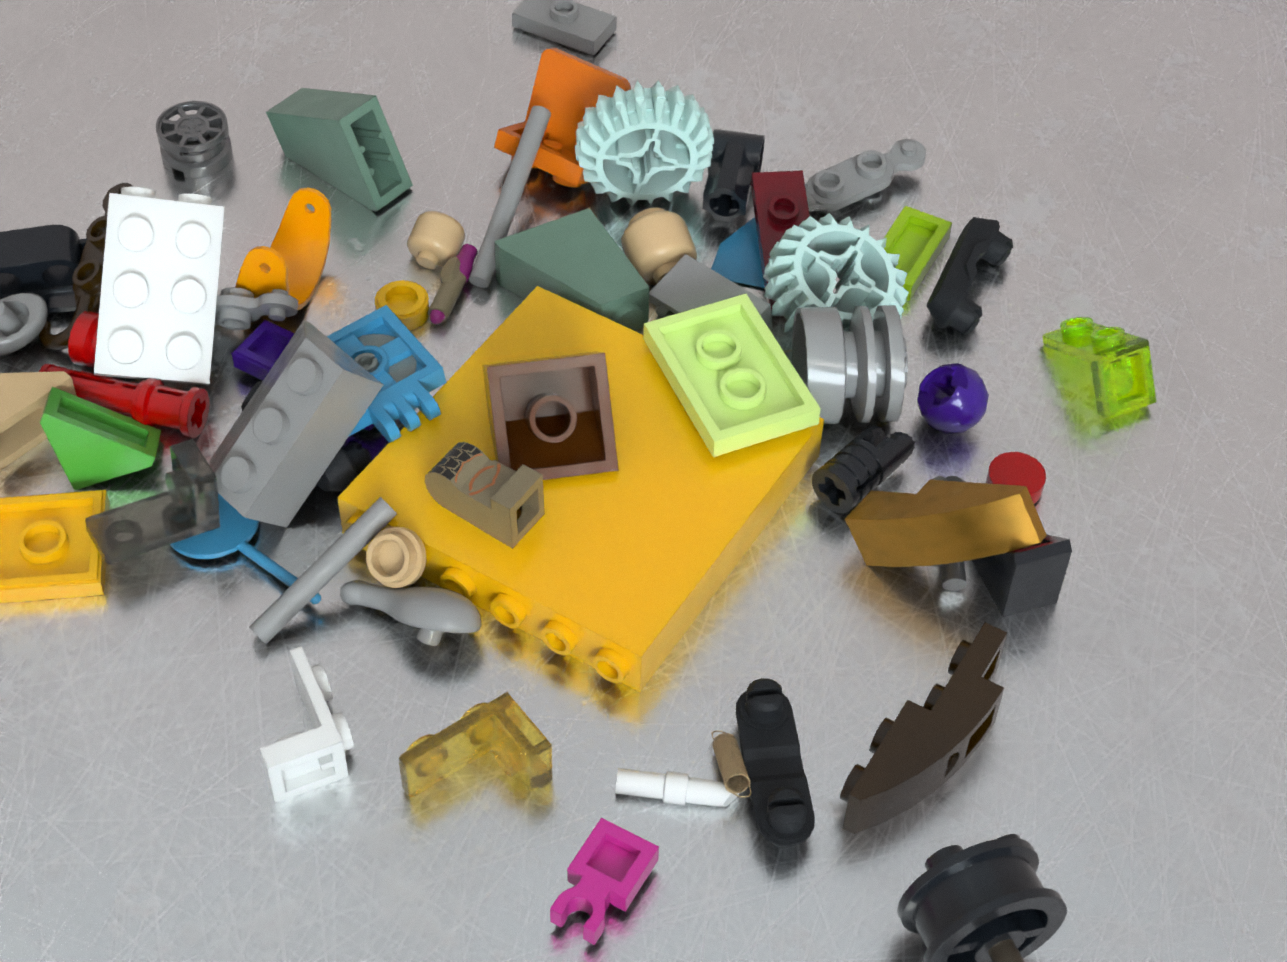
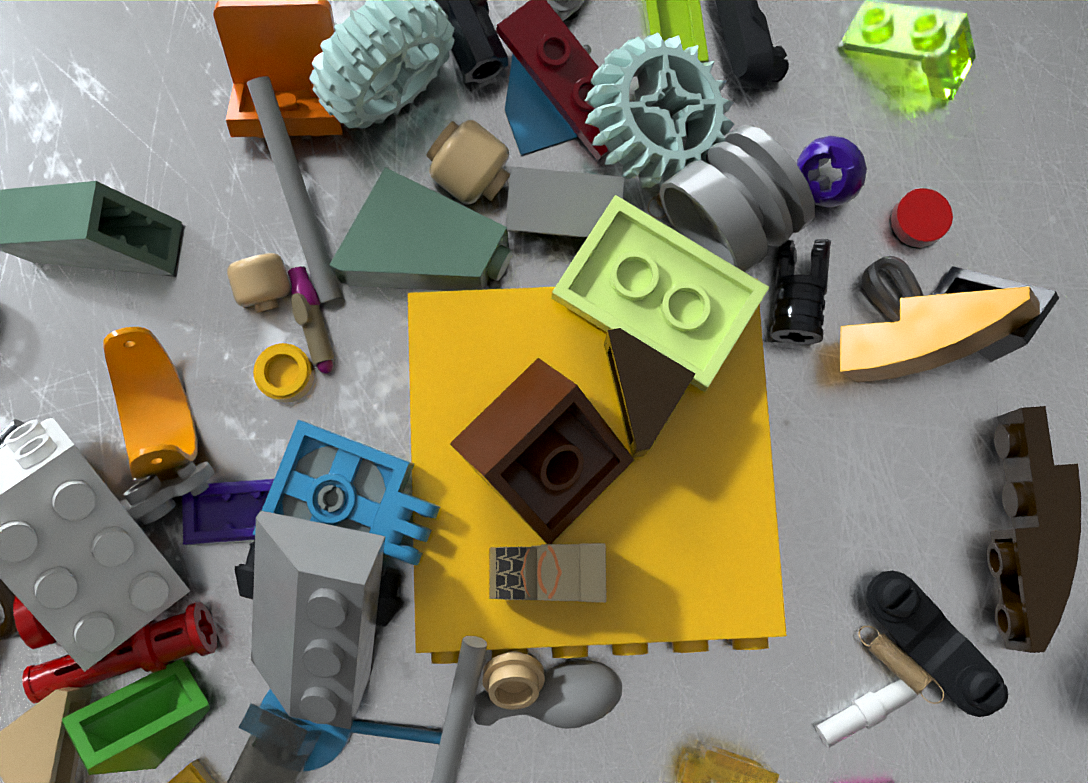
camera: 35 degrees left, 30 degrees up
none -> dark brown slope [604,328,695,458]

